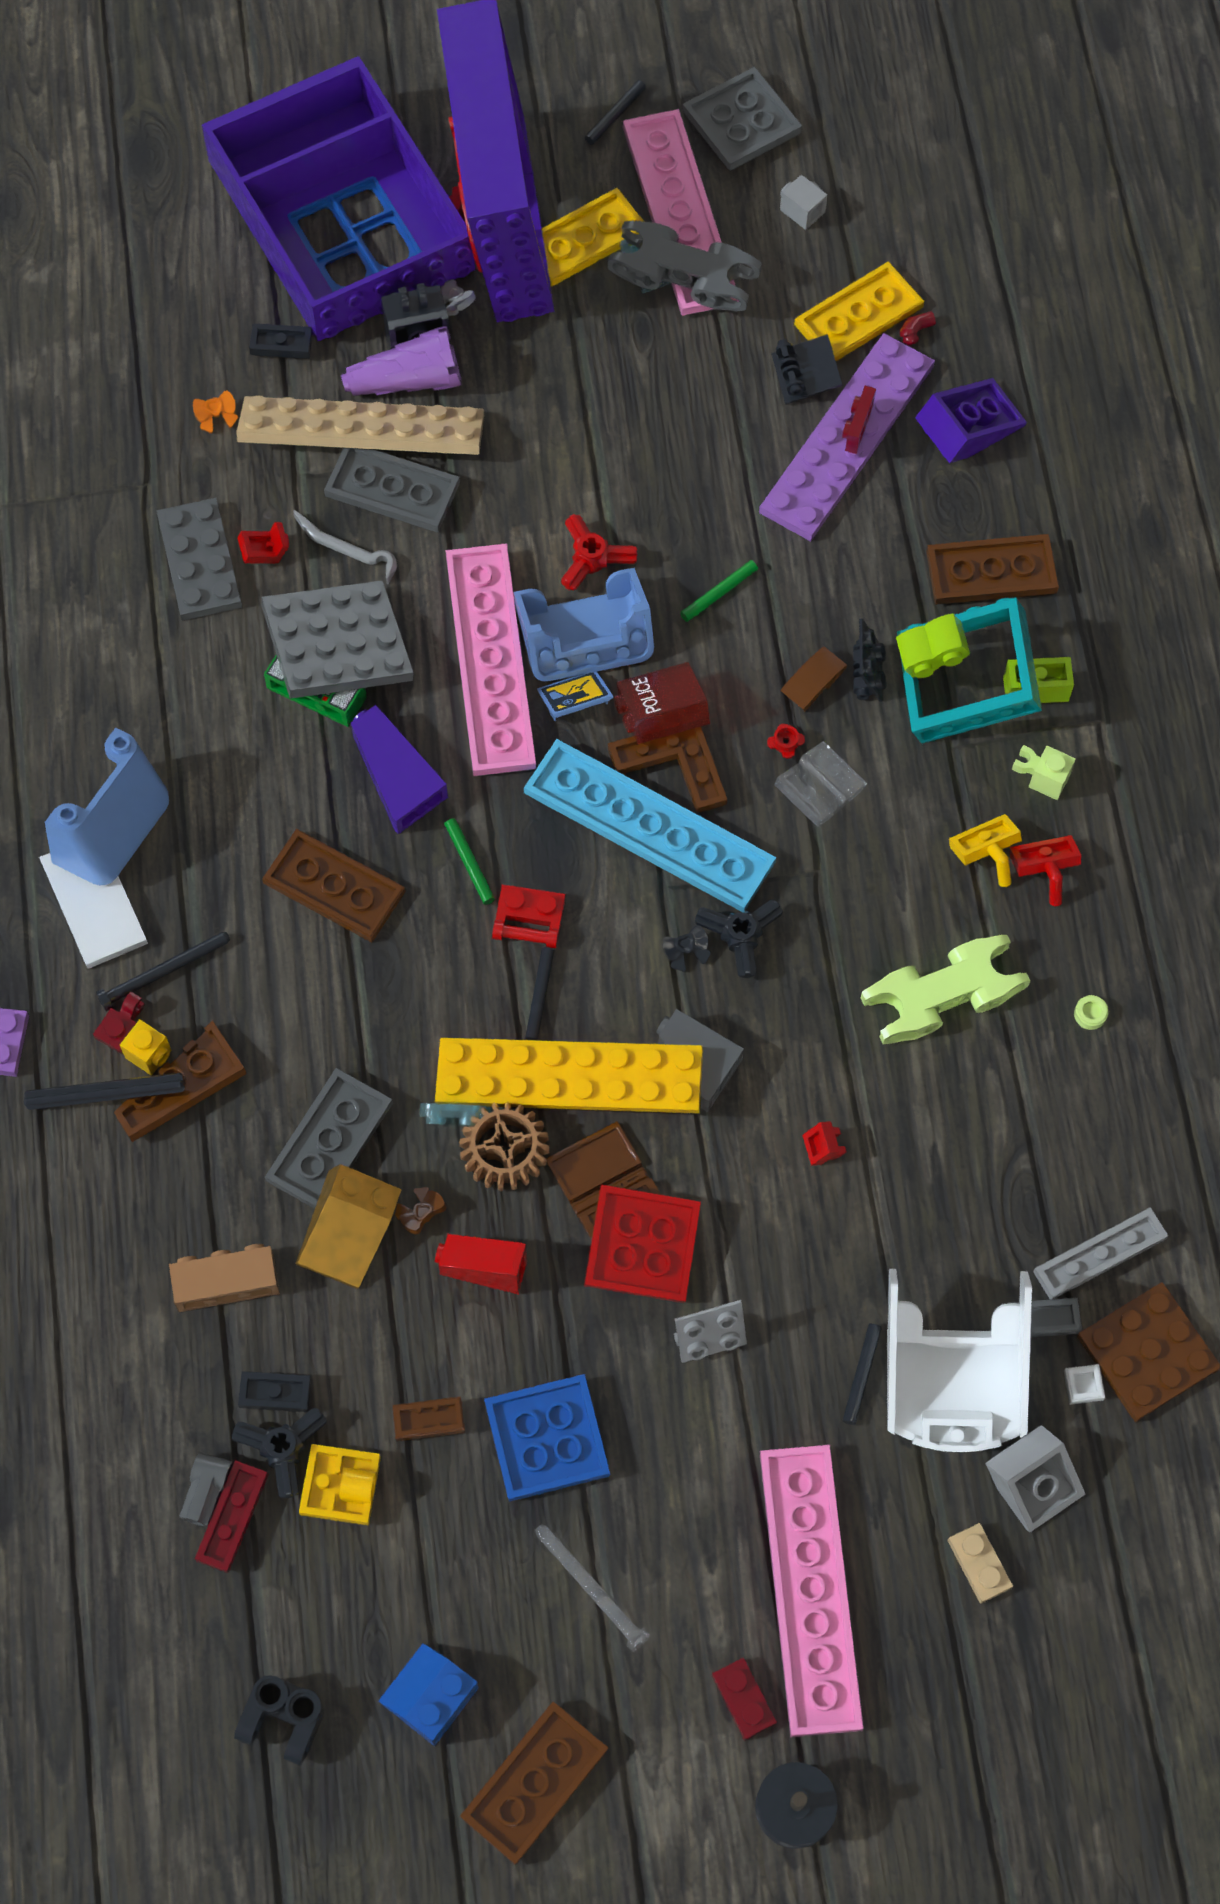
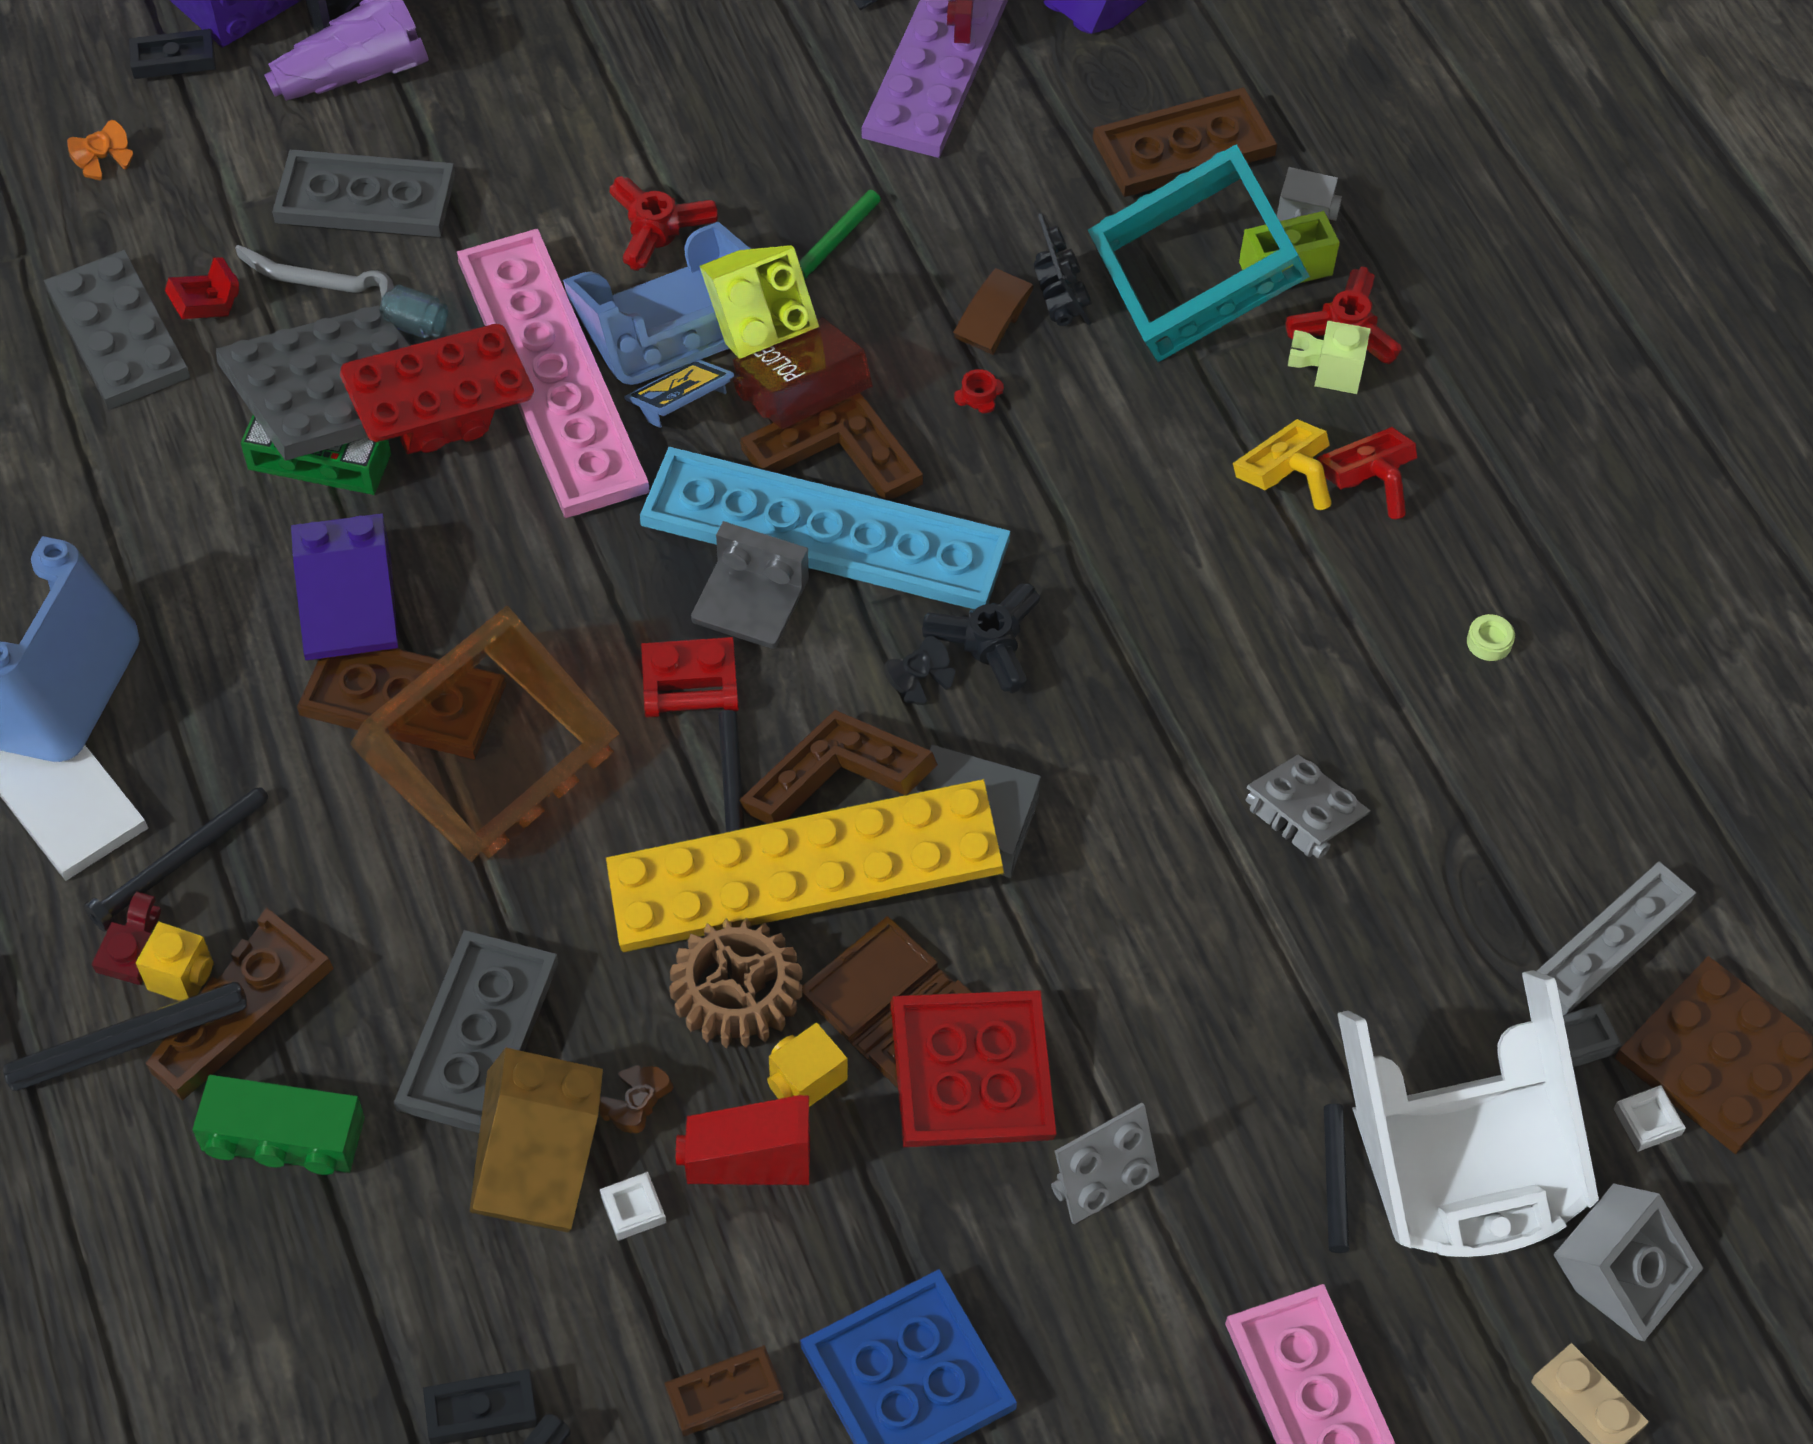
camera: 15 degrees left, 10 degrees down
medium nougat brick [169,1244,280,1312] -> none
tan plate [236,396,484,455] -> none
dark purple slope [351,705,448,834] -> none
clear light blue plate [419,1103,486,1126] -> none
green bar [444,818,495,905] -> none
clear slope [774,741,867,827] -> none
red tile [802,1121,847,1166] -> none
yellowish green piece [860,935,1030,1044] -> none
lime brick [896,614,970,678] -> none
none -> green brick [192,1075,365,1175]
none -> dark purple slope [291,513,398,661]
none -> red bracket [340,324,534,454]
none -> clear orange windscreen [350,605,620,862]
none -> clear light blue brick [380,285,448,338]
none -> white tile [600,1172,666,1241]
none -> flat silver bracket [691,521,809,649]
none -> neon yellow slope [699,245,819,359]
none -> reddish brown plate [740,710,938,824]
none -> yellow brick [767,1022,848,1107]
none -> light grey hinge [1246,754,1370,859]
none -> light grey brick [1277,167,1342,221]
none -> red bush [1286,266,1402,364]

